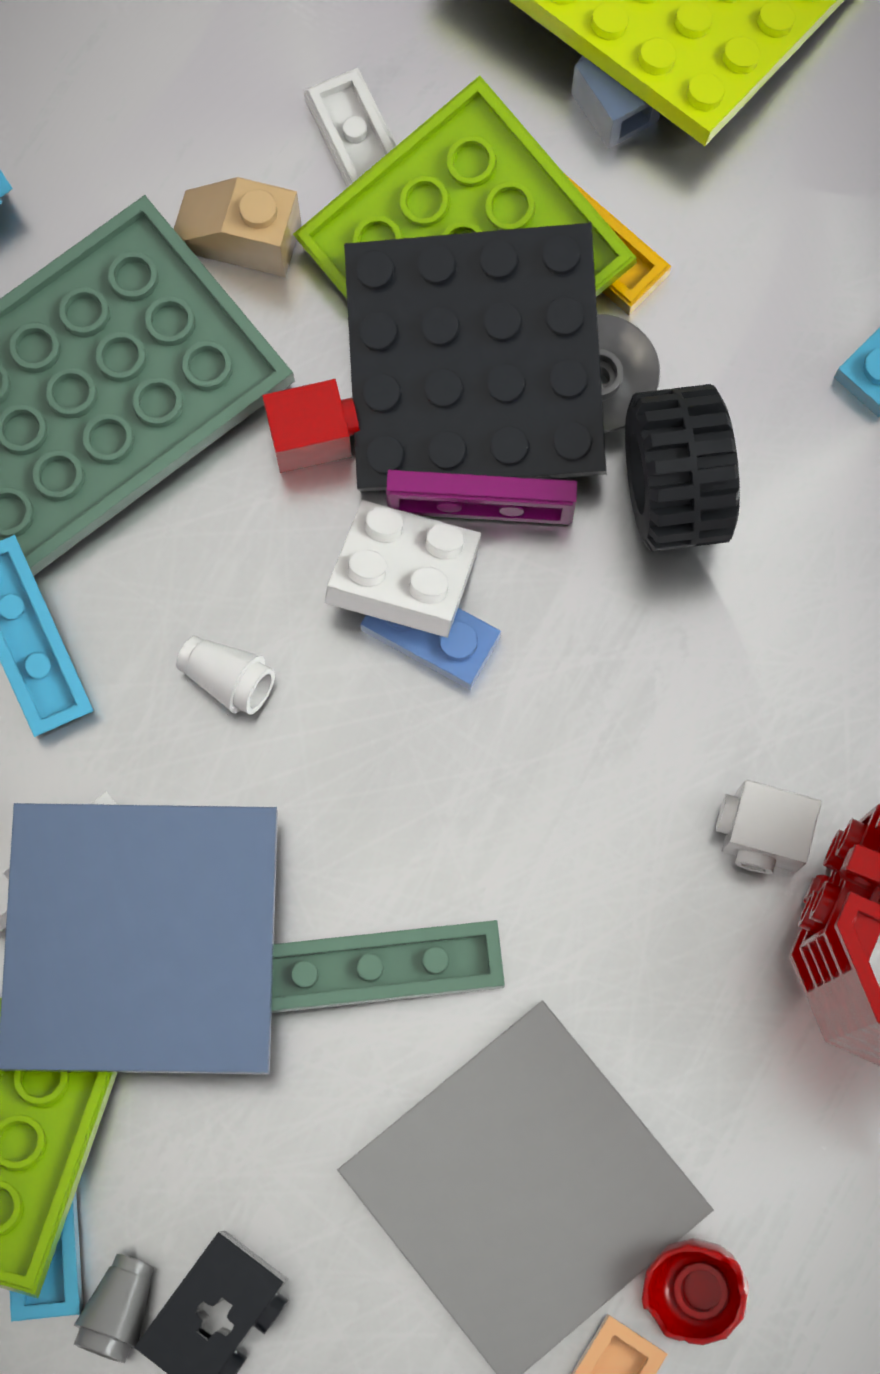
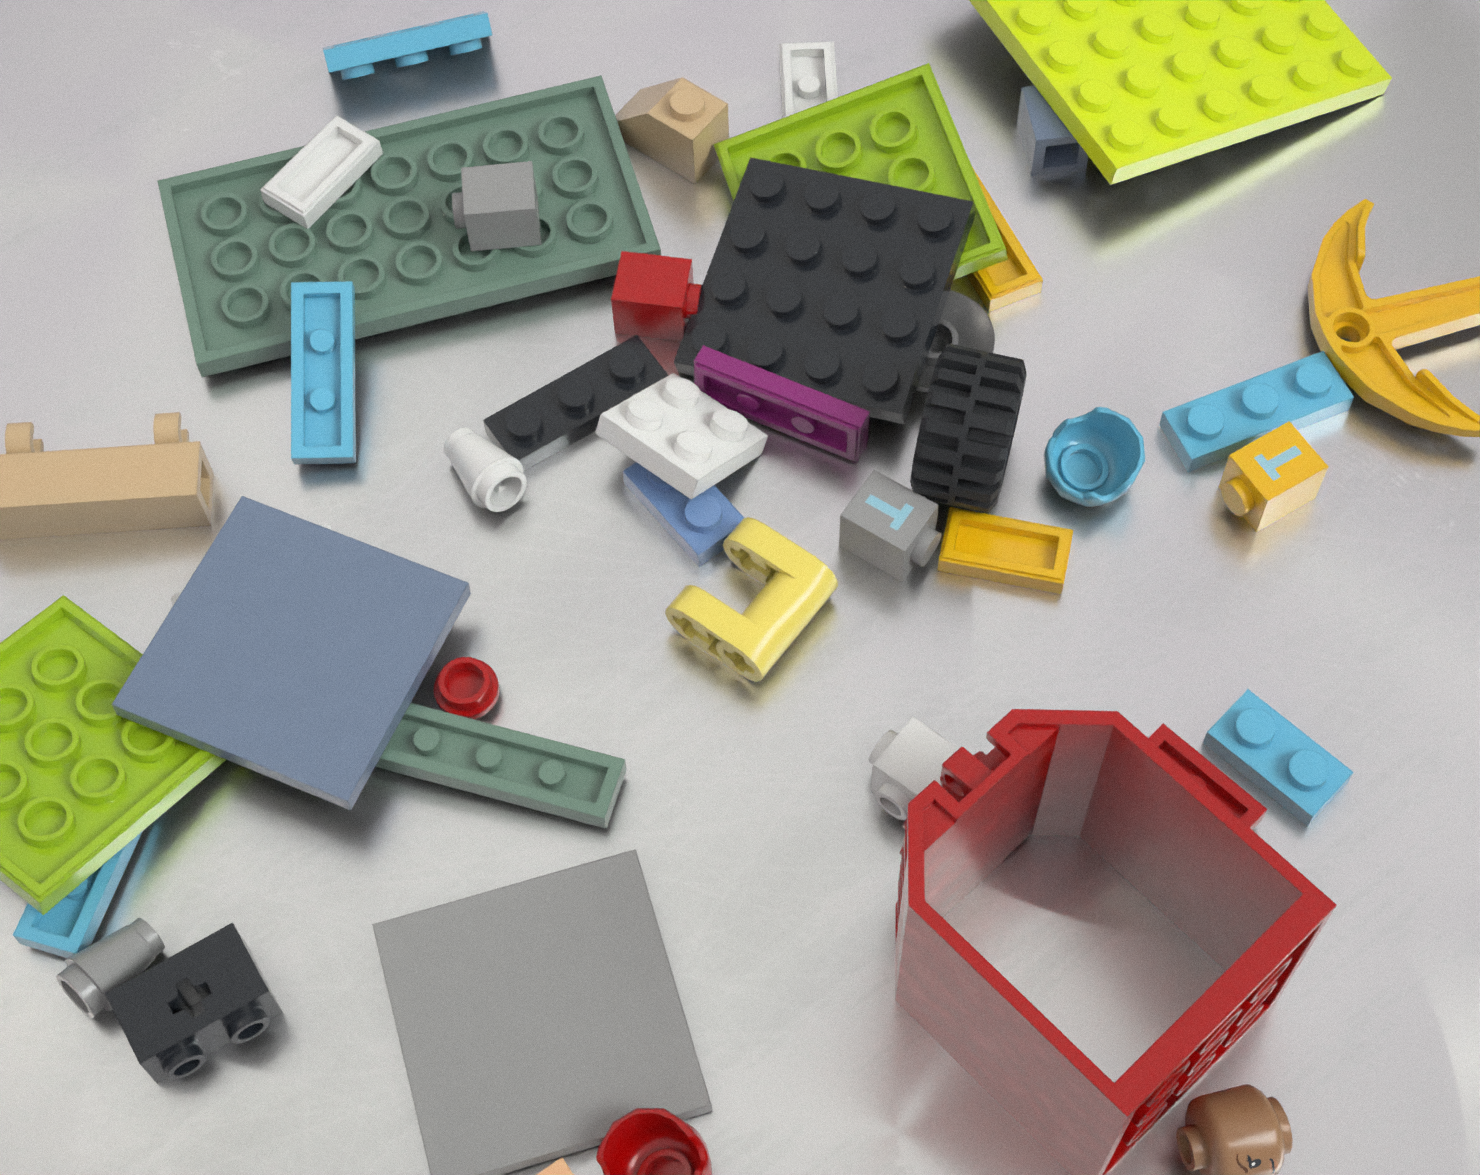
camera: 25 degrees right, 15 degrees down
none -> red plate [434,657,500,719]
none -> light grey brick [452,161,541,251]
none -> black plate [483,335,669,471]
none -> light yellow connector [665,517,838,682]
none -> light grey brick [839,470,941,582]
none -> yellow tile [937,507,1074,594]
none -> medium azure hair [1043,407,1145,507]

